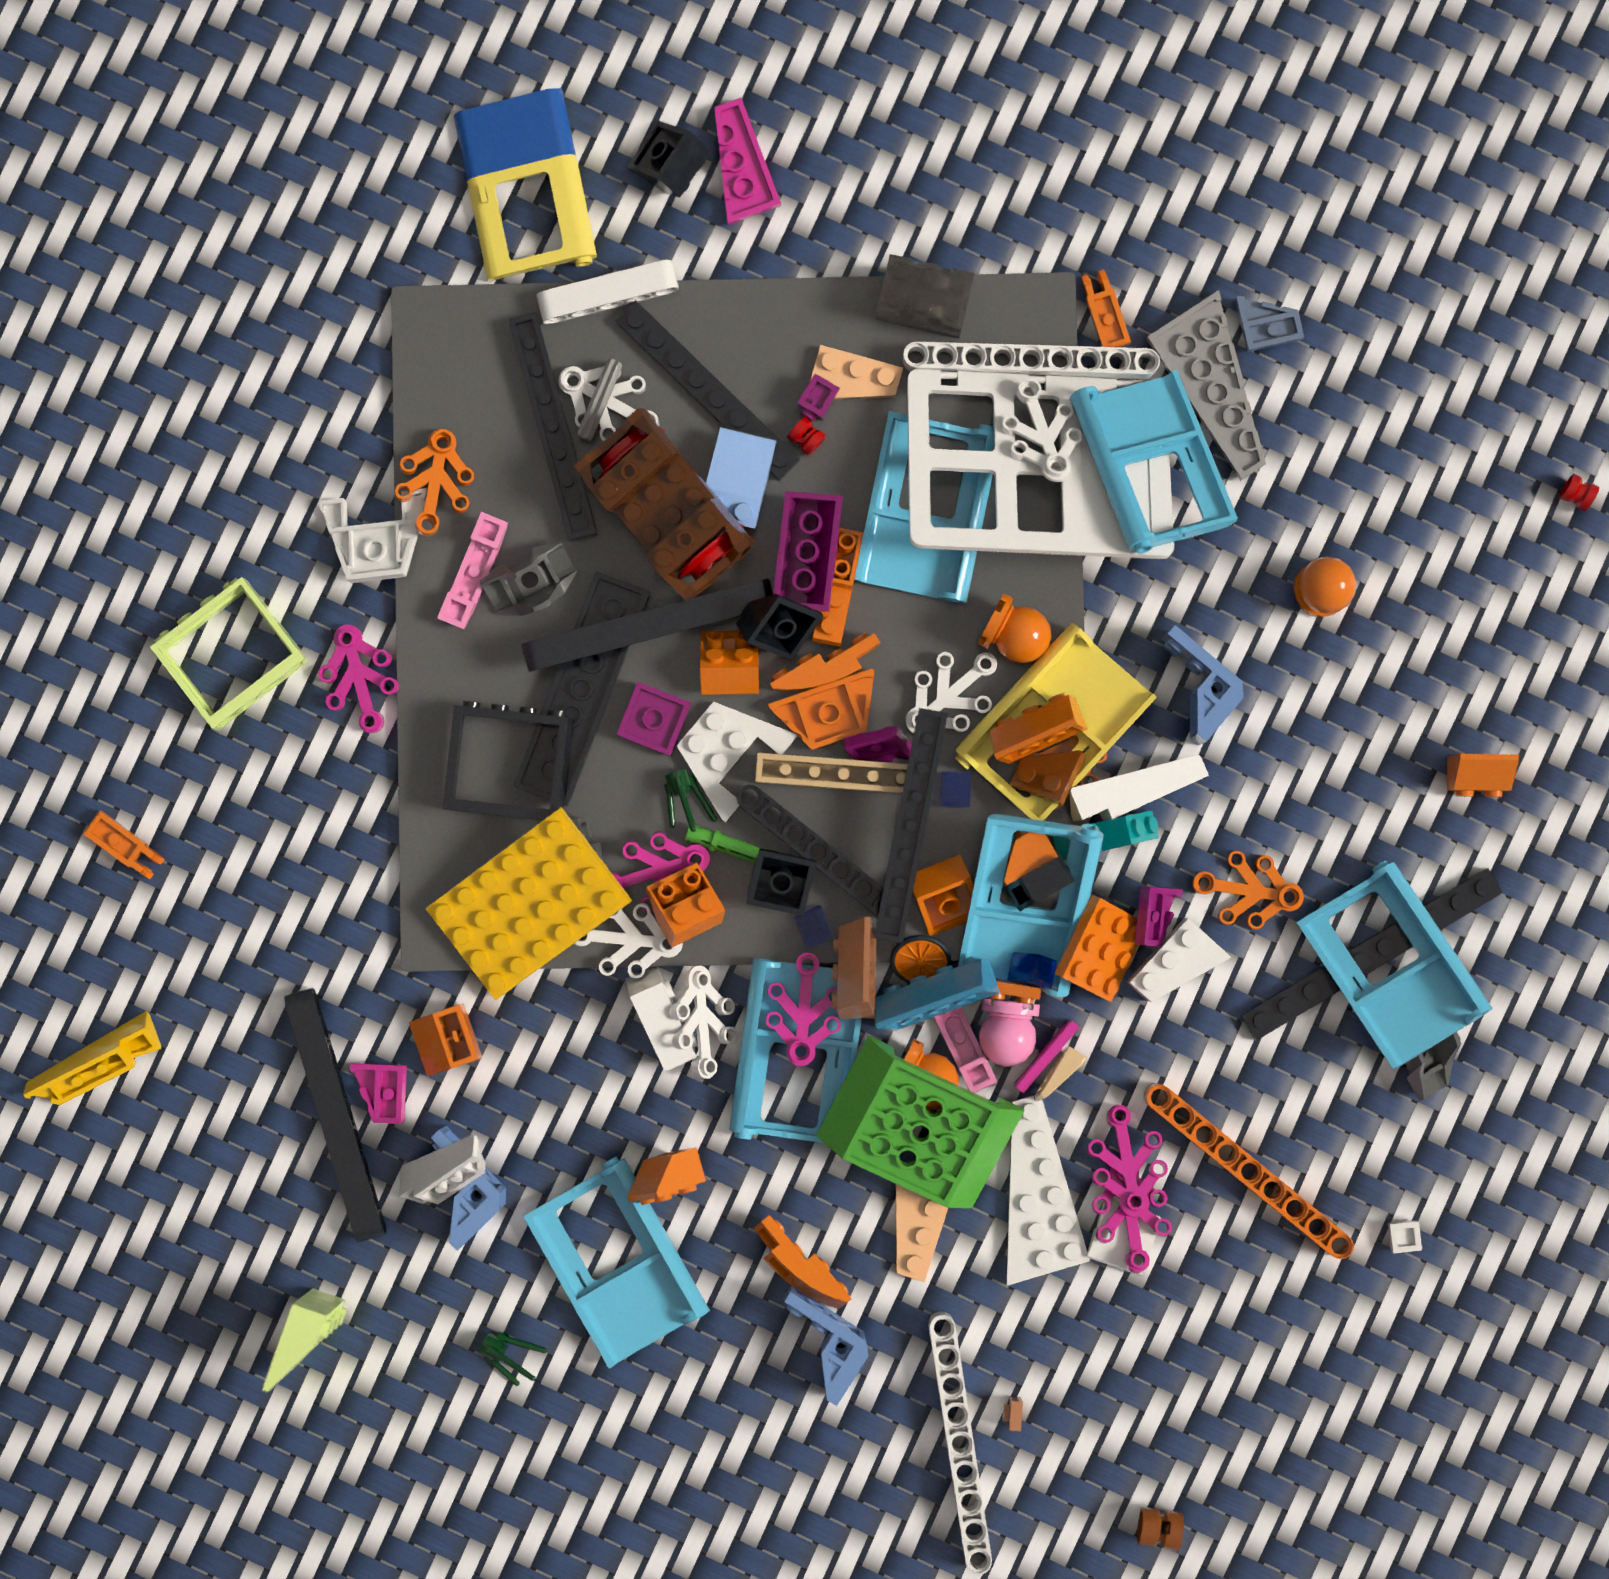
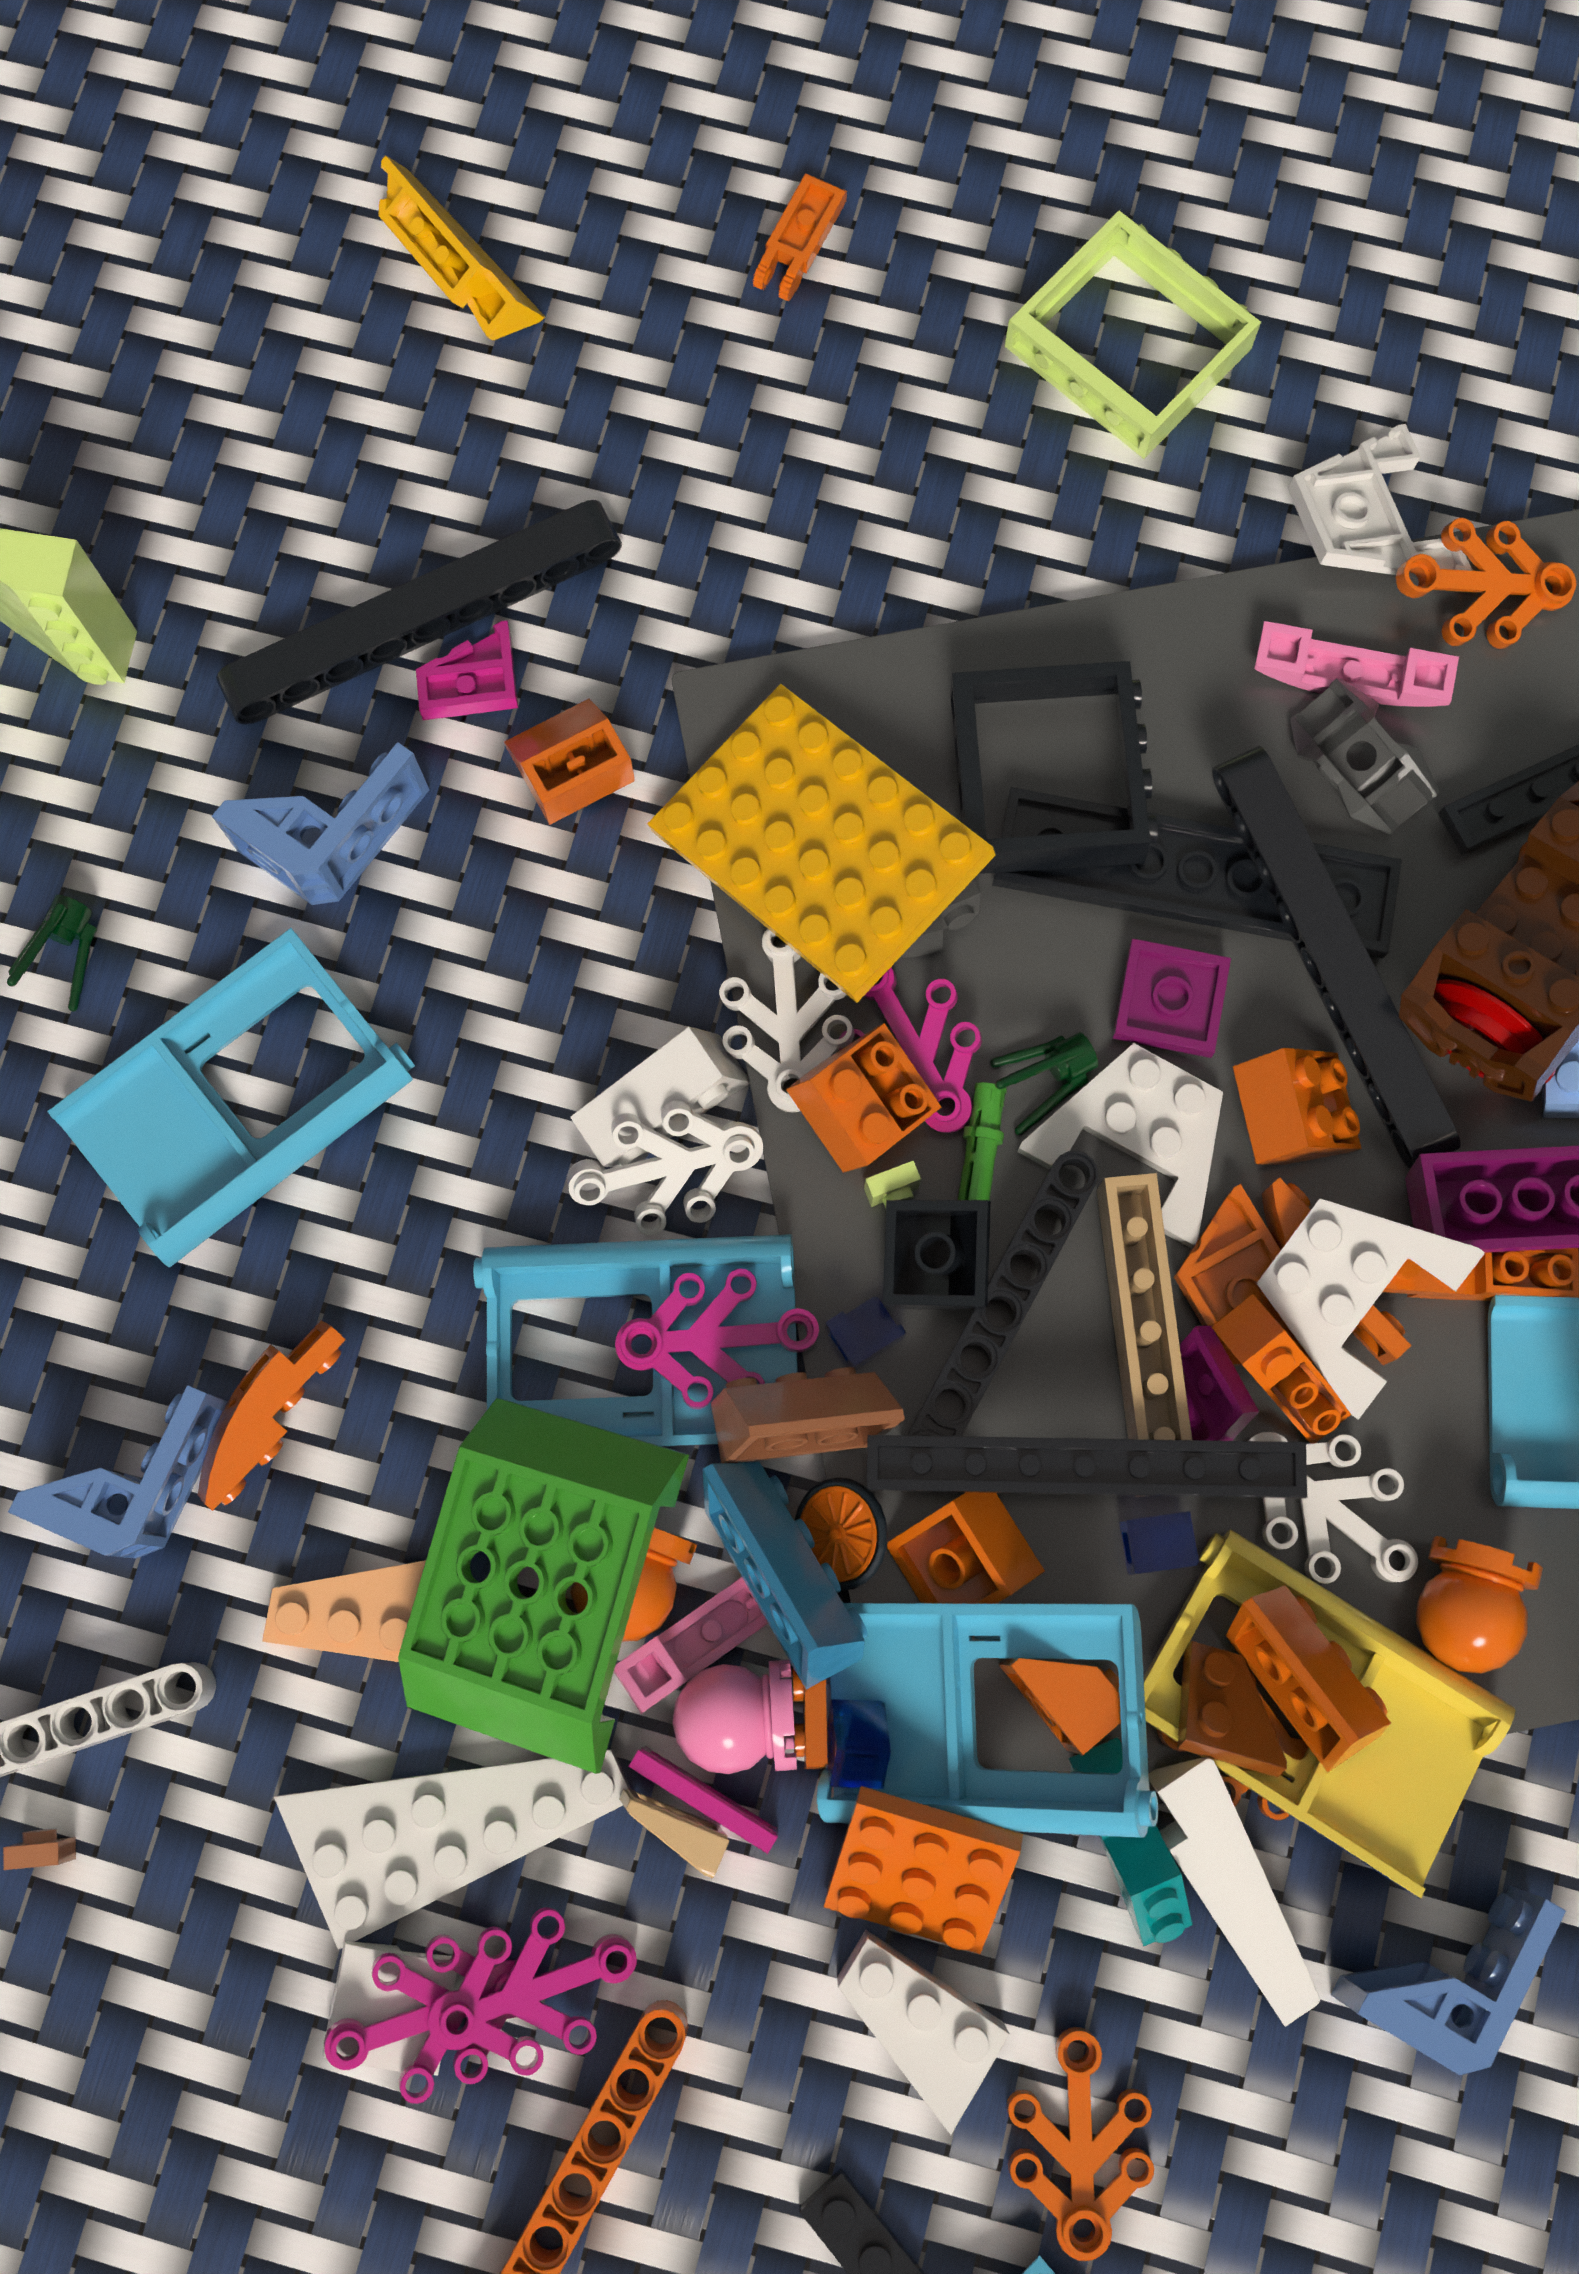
camera: 80 degrees right, 10 degrees down
dark pink plant [318,624,399,733] -> none
white wedge [399,1135,485,1204] -> none
orange slope [627,1147,706,1205] -> none
black slope [736,594,824,661] -> none
black slope [1005,855,1075,912] -> none
magenta wing [1135,886,1183,946] -> none
none -> yellowish green plate [864,1160,921,1208]
none -> orange slope [1211,1294,1351,1444]
none -> white wing [1257,1199,1485,1420]

